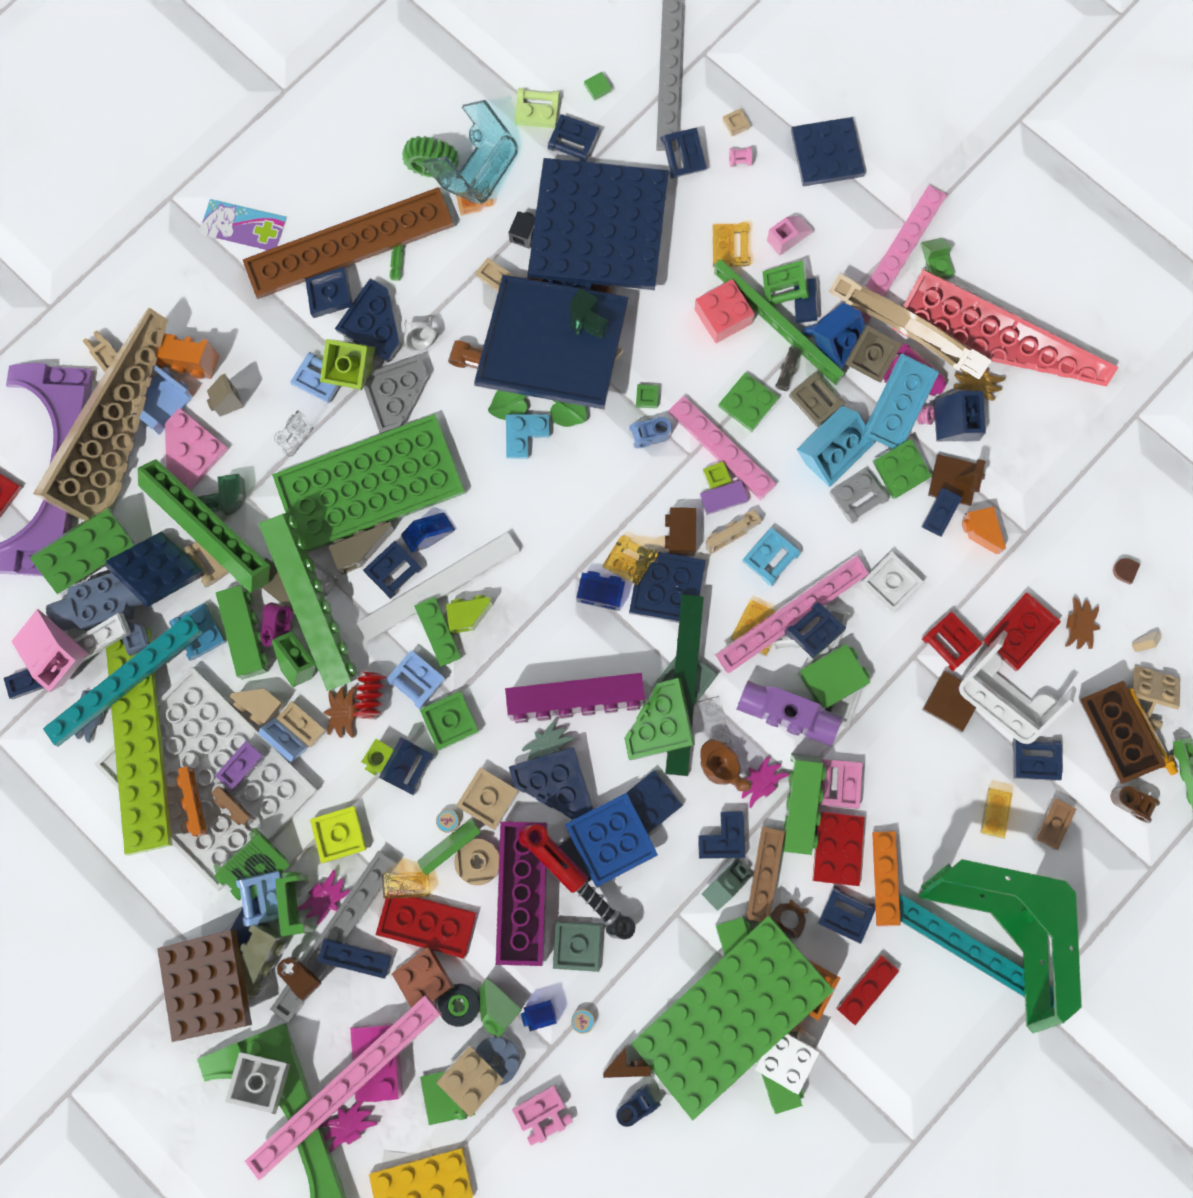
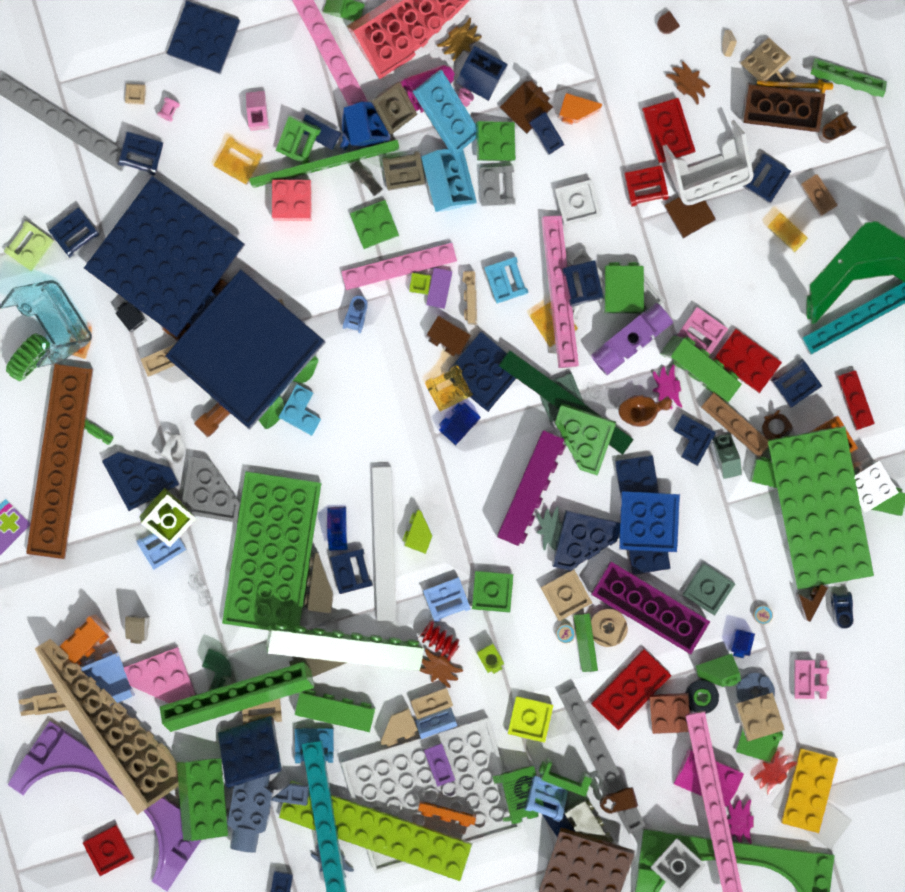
camera: 70 degrees left, 10 degrees up
bright pink slope [11,609,89,692] -> none
white tile [74,613,131,661] -> none
medium nougat plate [211,786,255,826] -> none
magenta piece [260,602,292,646] -> none
bright green slope [272,631,316,688] -> none
dark pink piece [296,870,351,924] -> none
dark blue plate [305,267,353,318] -> none
dark blue tile [317,938,392,979] -> none
dark blue plate [379,737,435,796] -> none
clear yellow plate [382,872,431,899] -> none
bright green plate [414,597,461,667] -> none
piece [519,824,636,940] -> none
clear green brick [569,289,608,339] -> none
bright green tile [584,72,612,101] -> none
bright green tile [636,384,659,409] -> none
tan slope [828,273,992,379] -> none
orange plate [872,831,901,927] -> none
none -> clear red piece [753,751,797,795]

